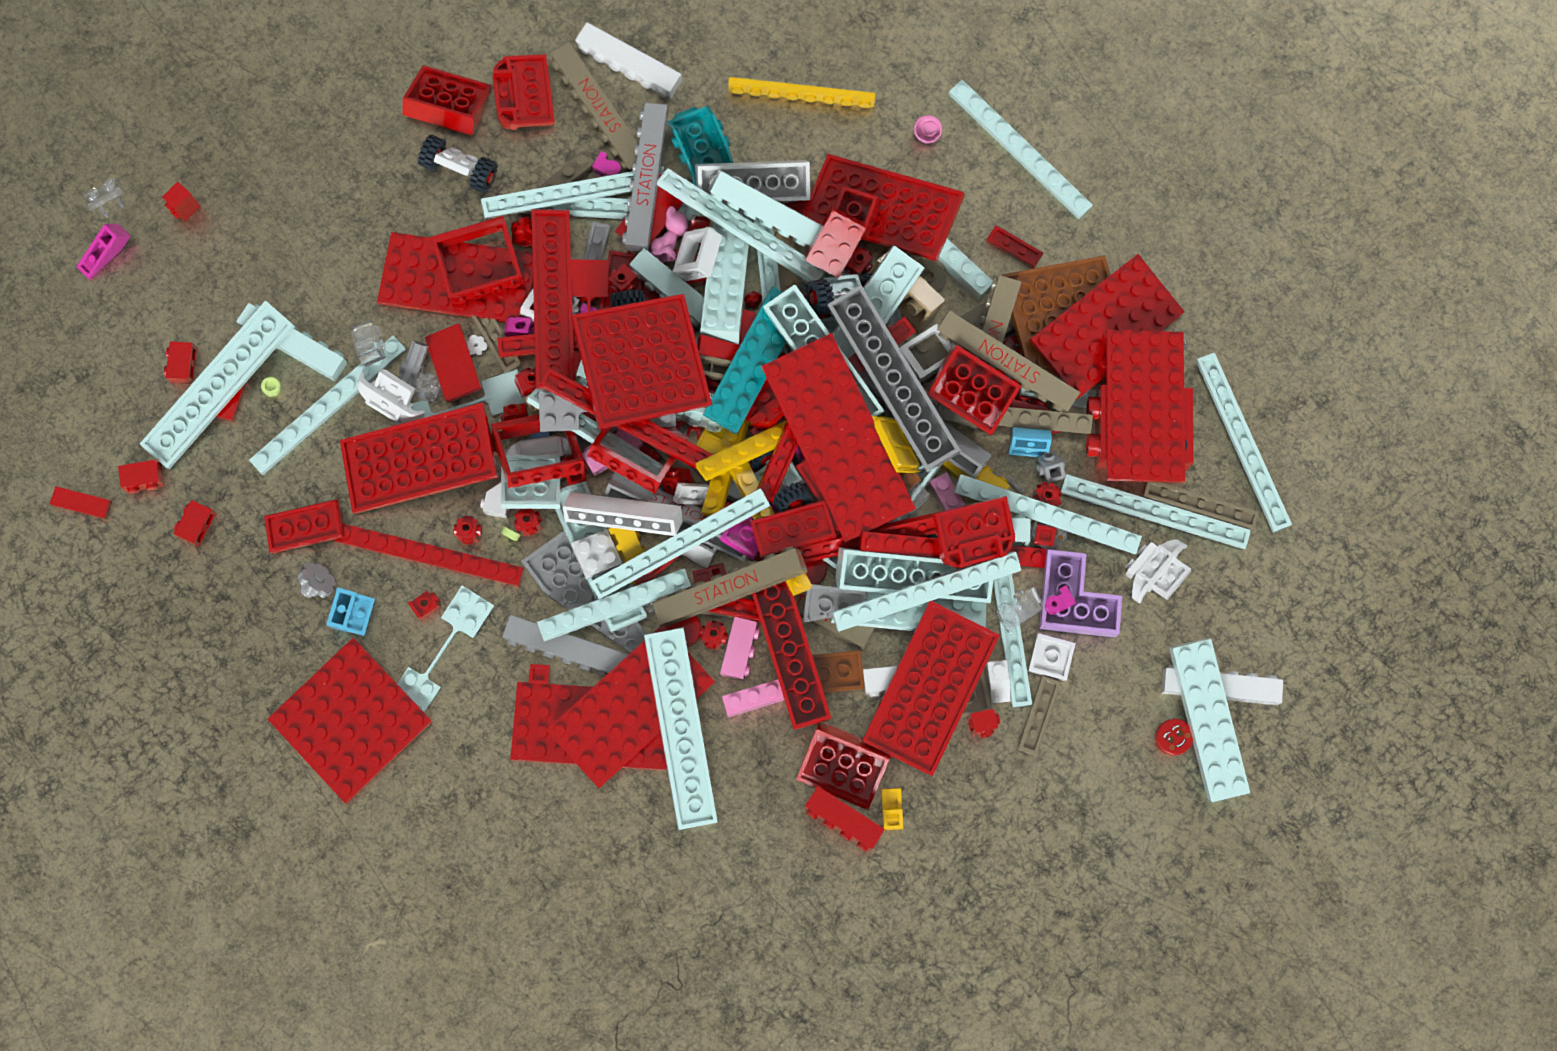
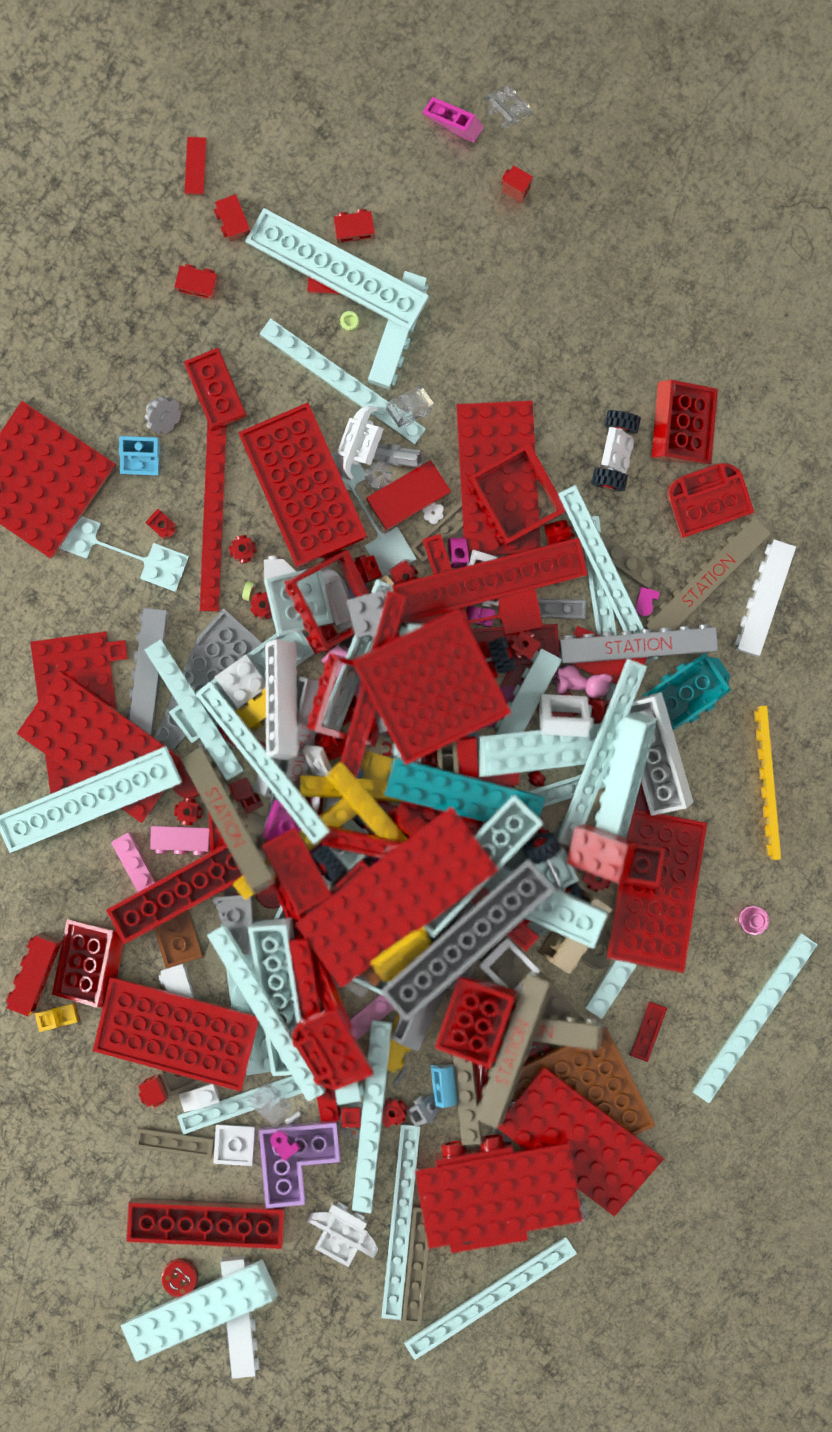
camera: 80 degrees right, 10 degrees up
none -> red brick [126,1198,285,1249]

